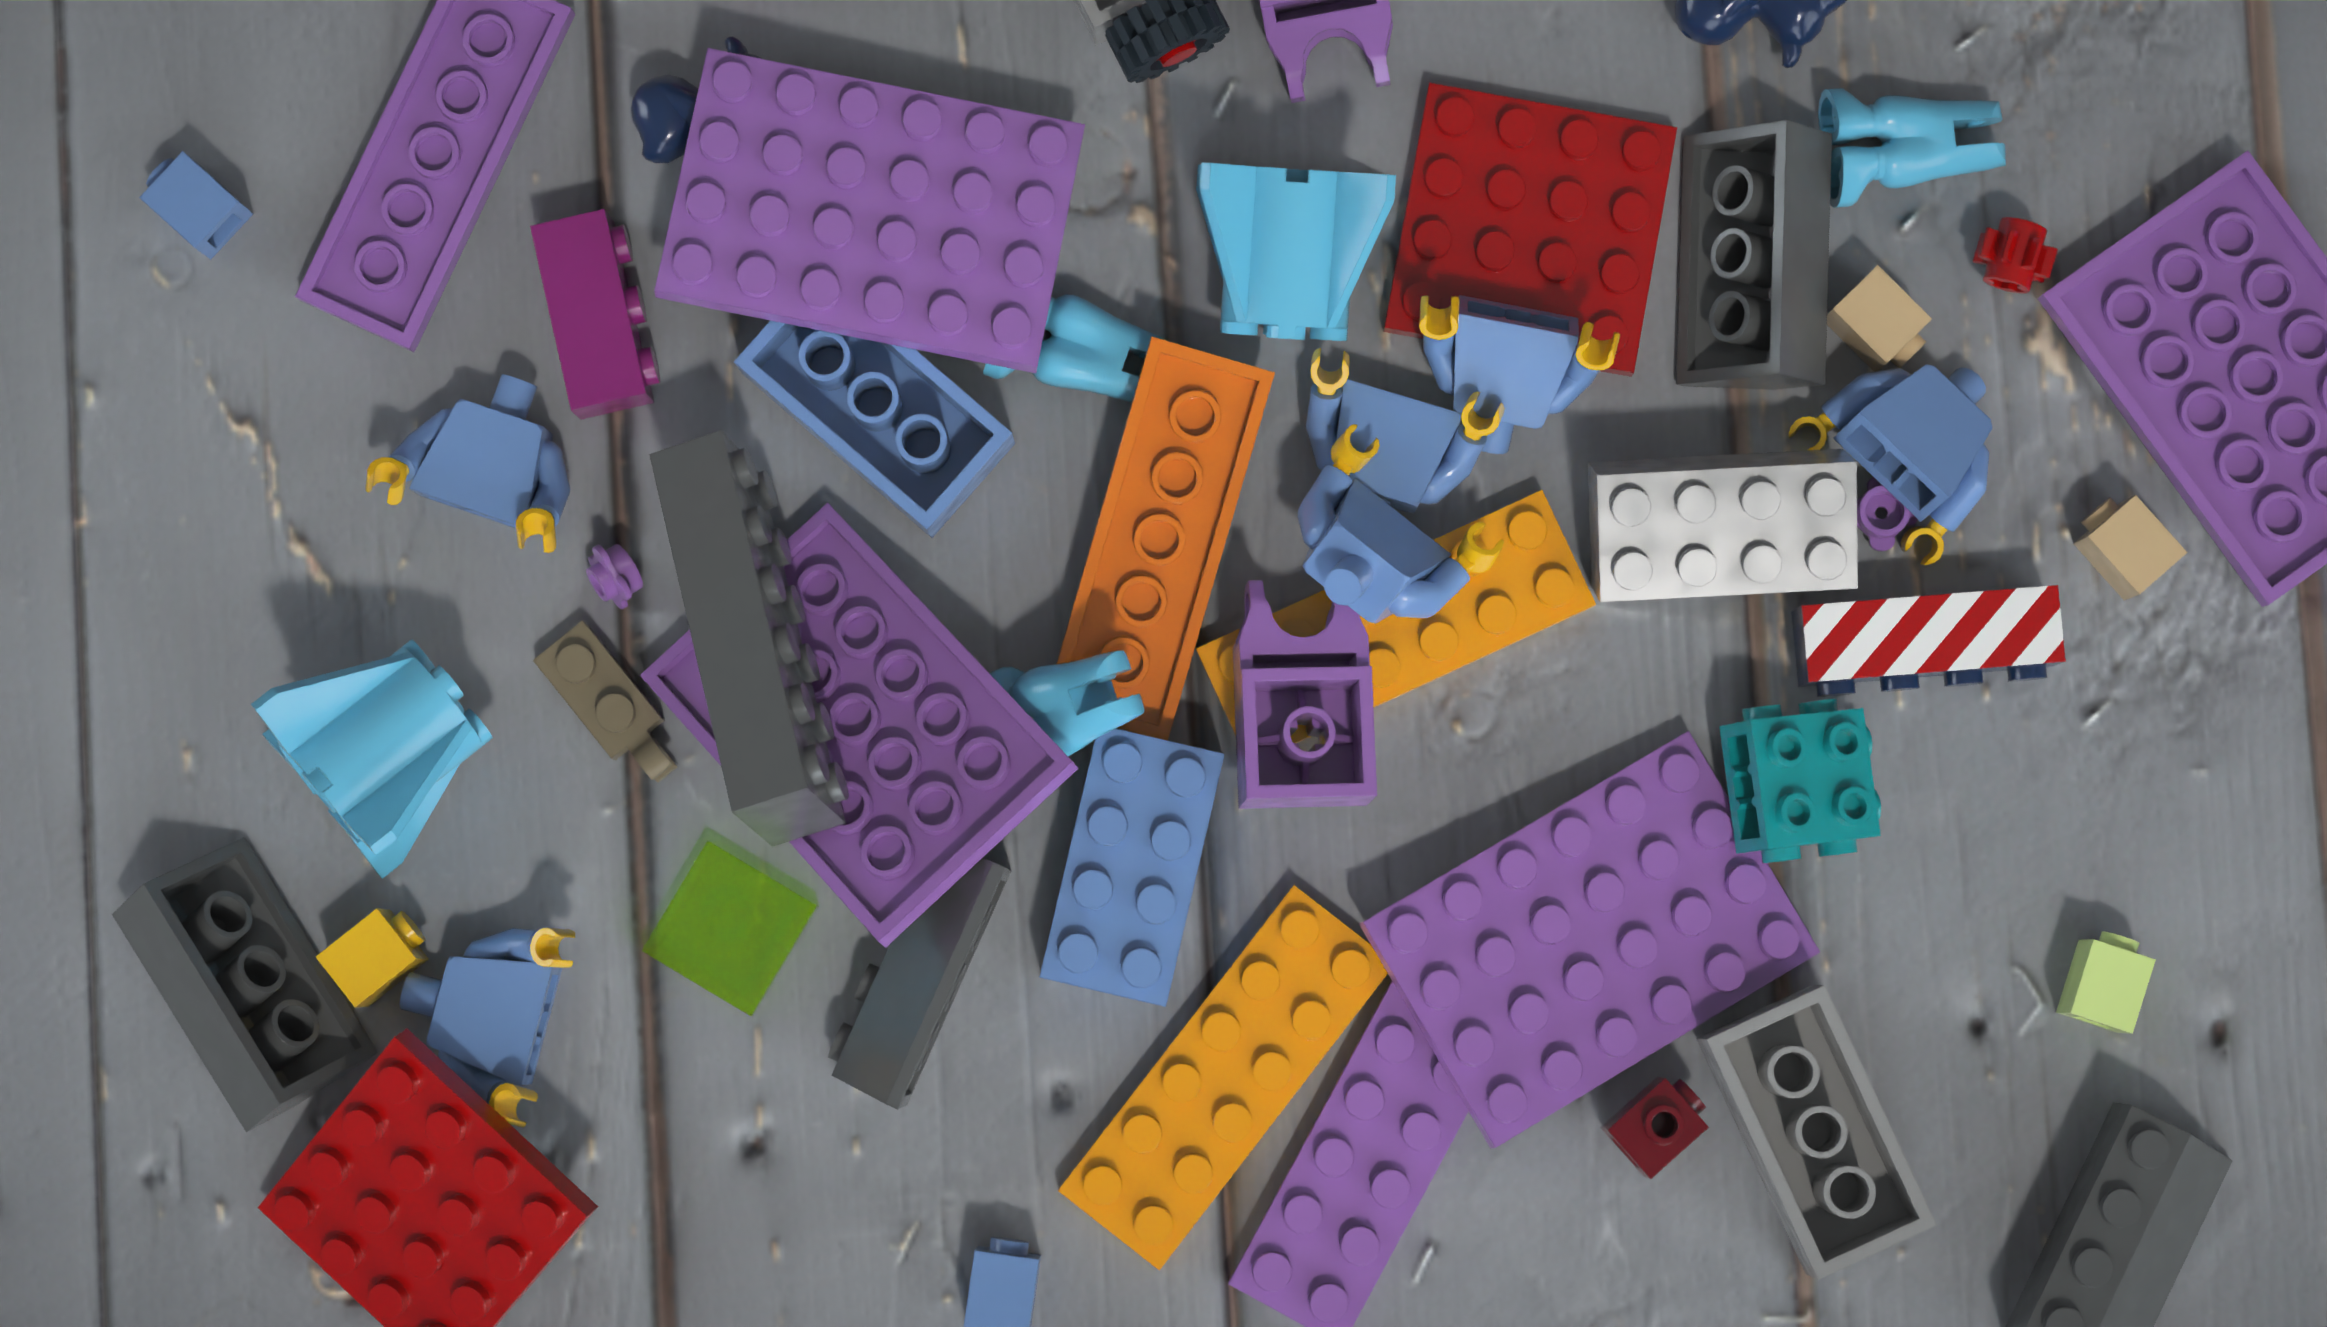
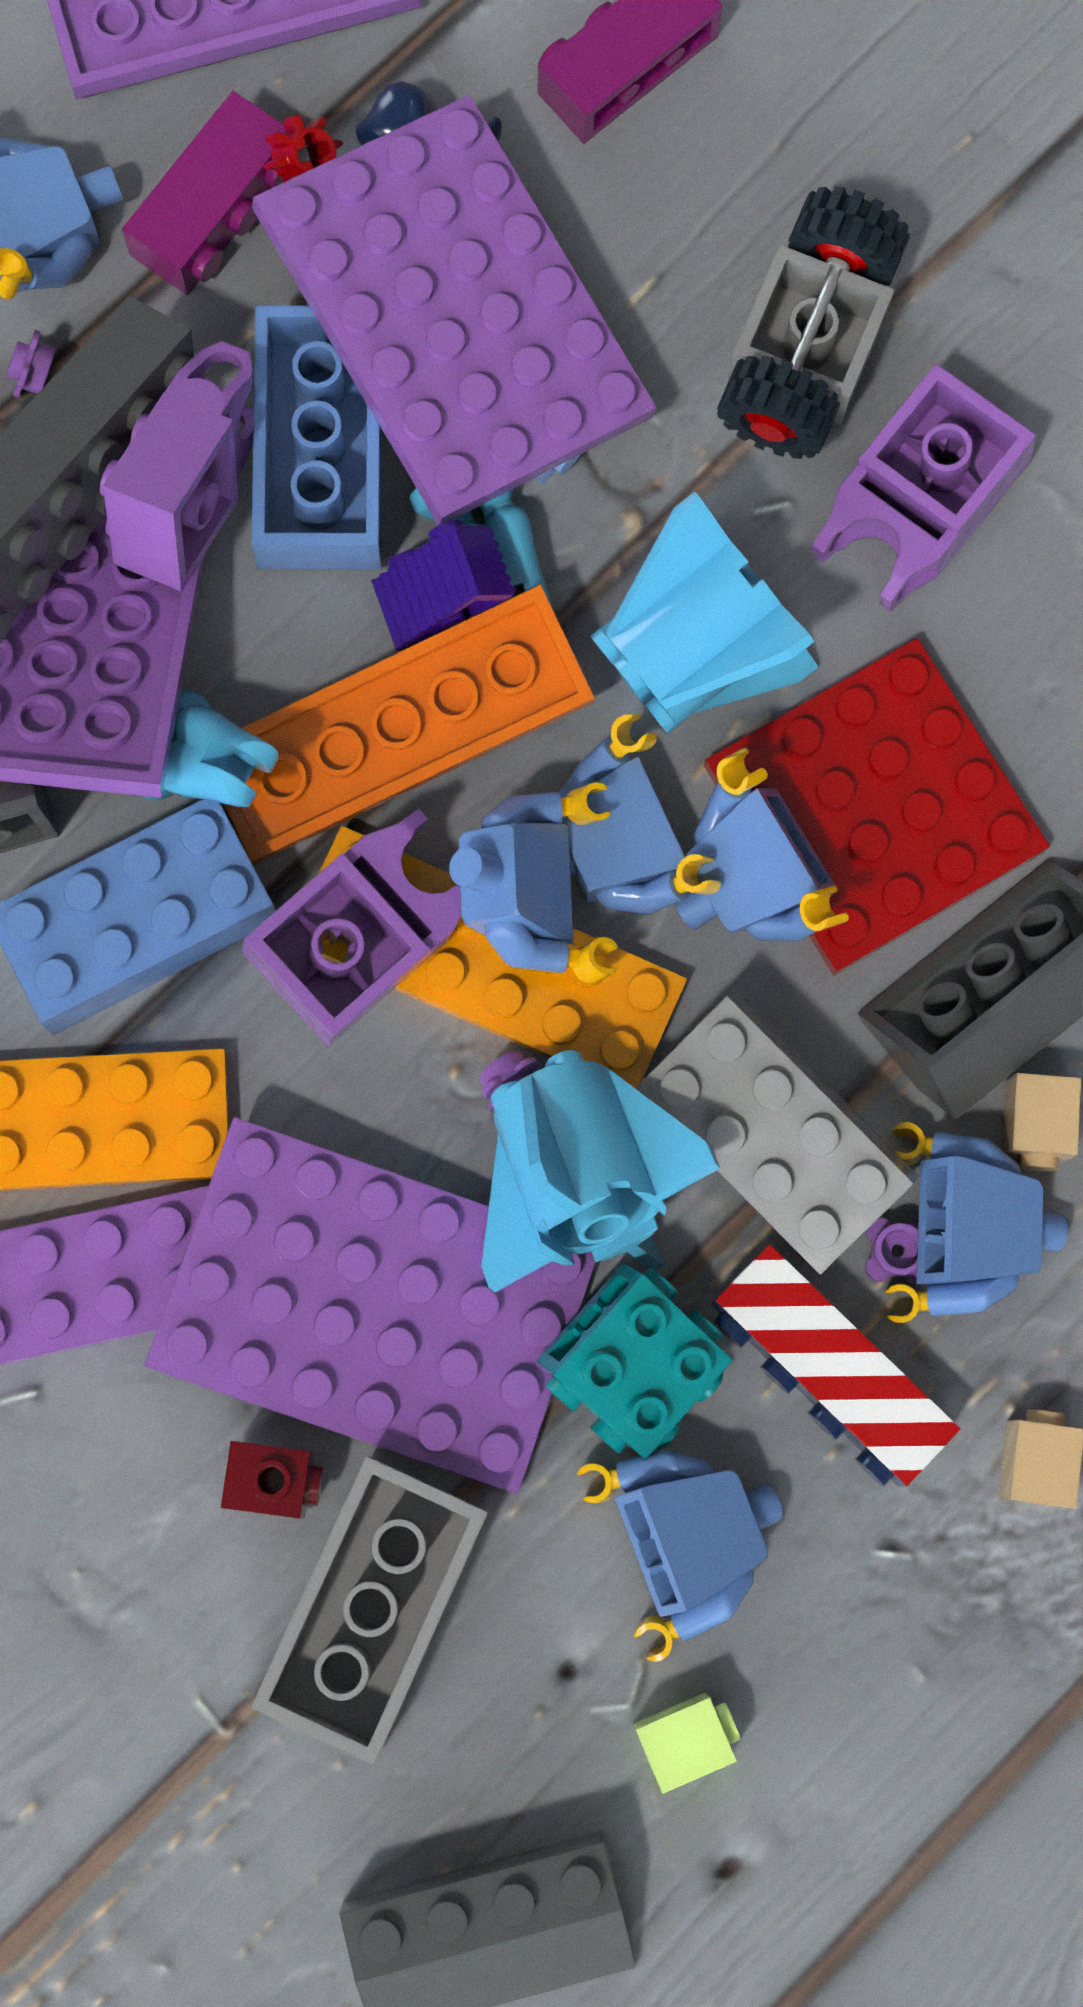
camera: 40 degrees right, 5 degrees down
none -> medium lavender brick [100,341,254,591]
none -> red gear [264,114,343,183]
none -> dark purple brick [371,520,516,651]
none -> medium lavender plate [480,1051,539,1113]
none -> medium azure brick [481,1050,720,1292]
none -> medium blue torso [577,1450,783,1662]

